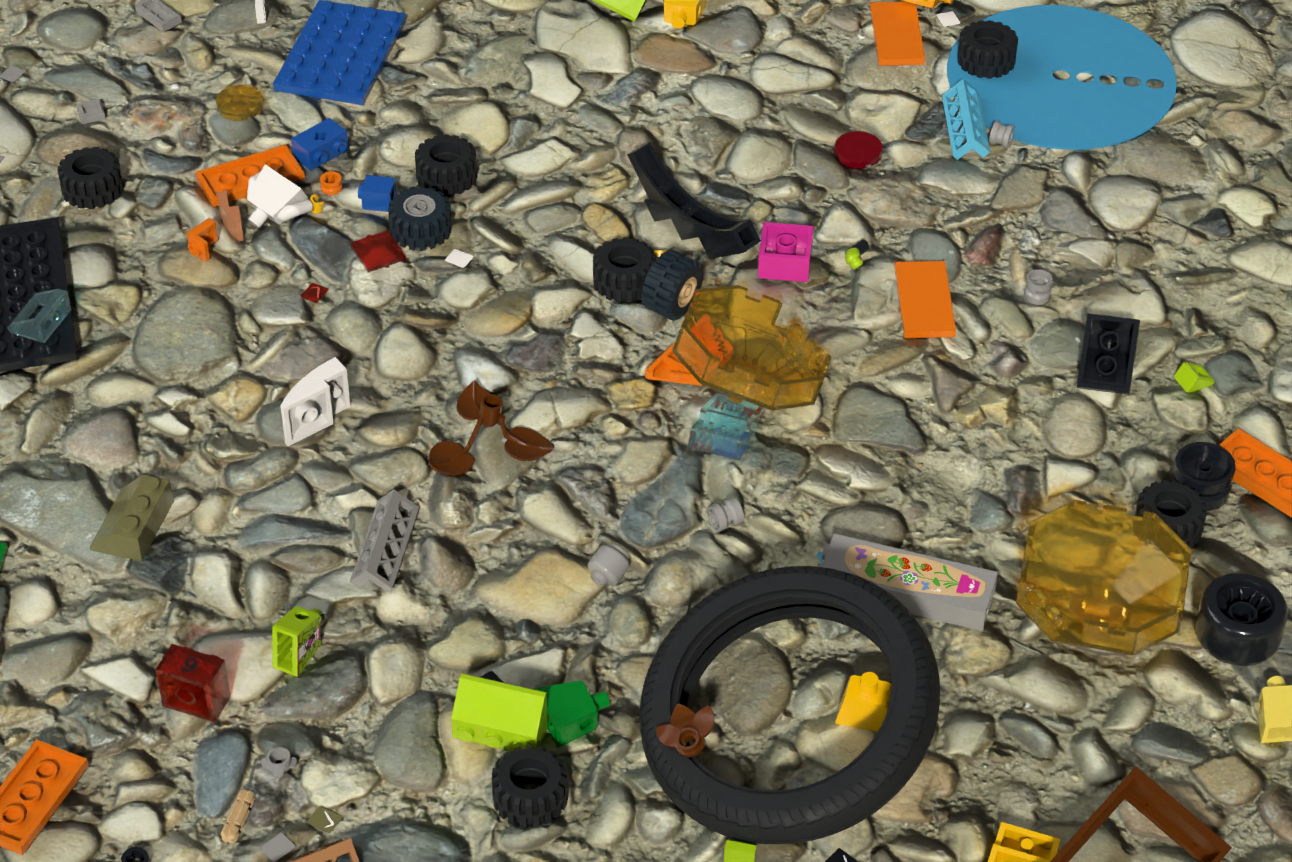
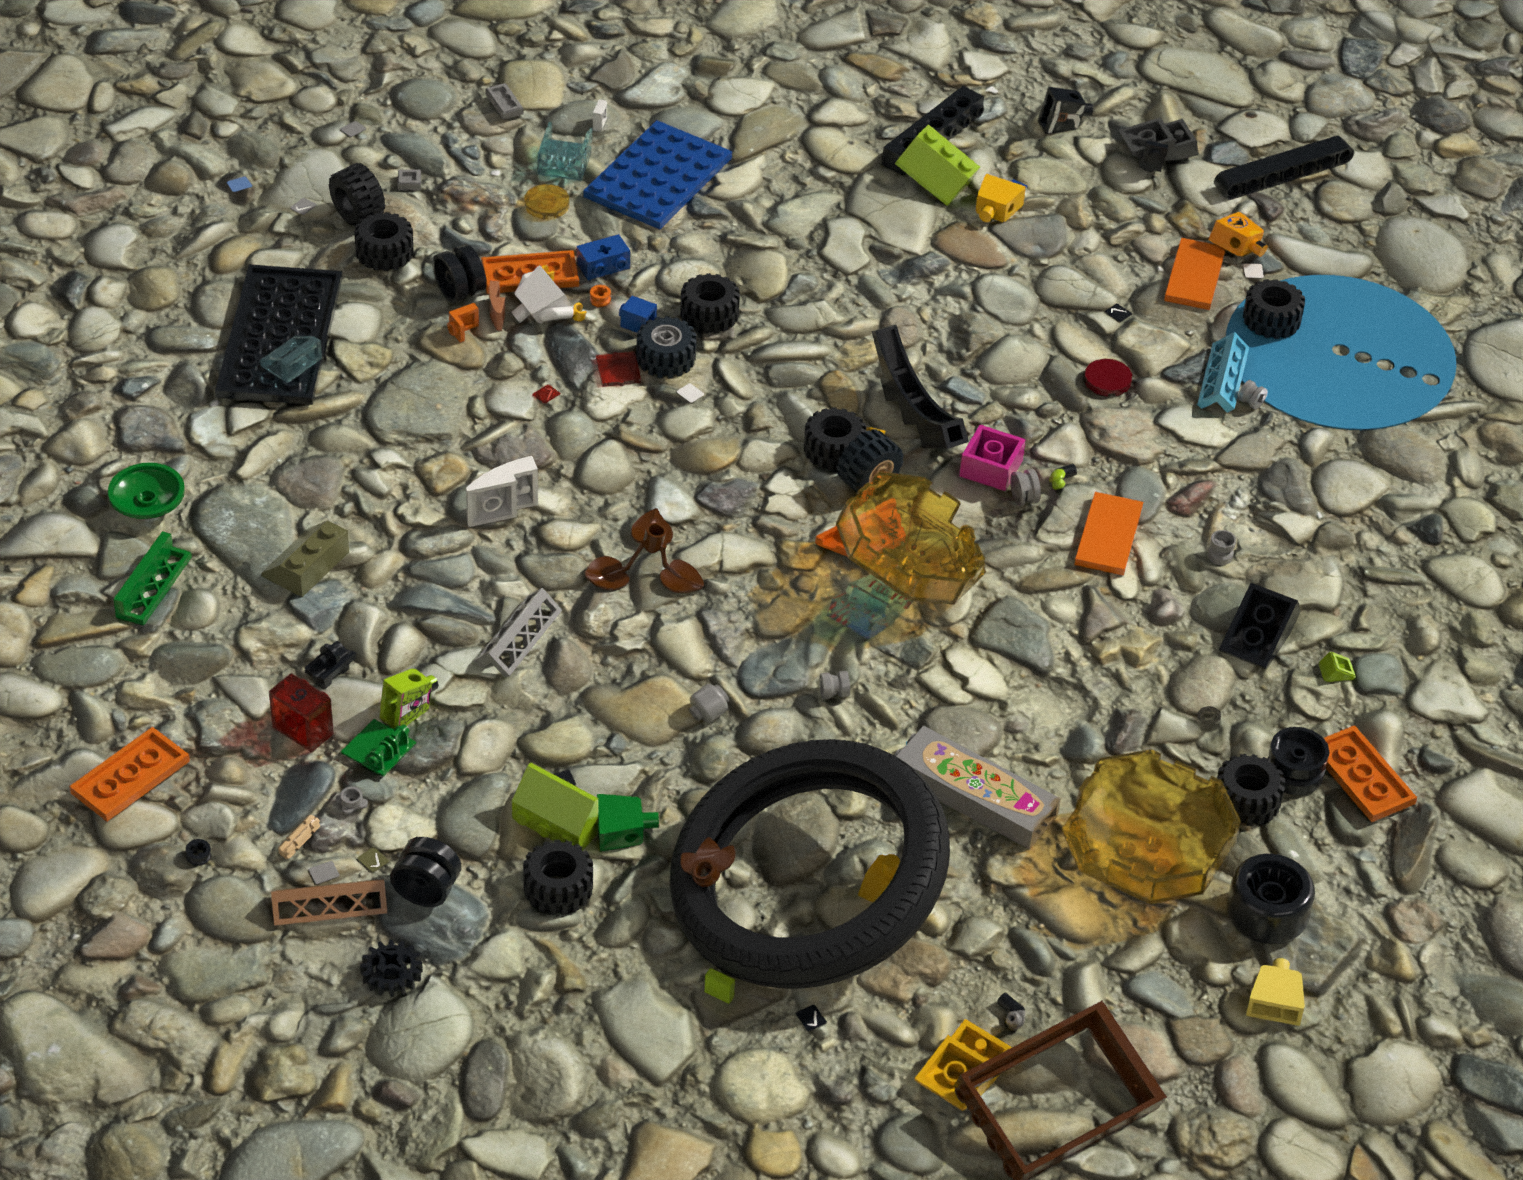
camera: 15 degrees right, 0 degrees up
none -> black hips [304,641,357,689]
none -> black tyre [328,163,385,227]
none -> green hinge [341,719,417,777]
none -> black wheel [390,837,462,907]
none -> black wheel [432,244,487,303]
none -> clear light blue piece [538,122,593,181]
none -> arm [997,992,1025,1030]
none -> light grey wheel [1010,469,1041,506]
none -> black sticker [1105,304,1132,322]
none -> clear smoke bush [1197,706,1221,732]

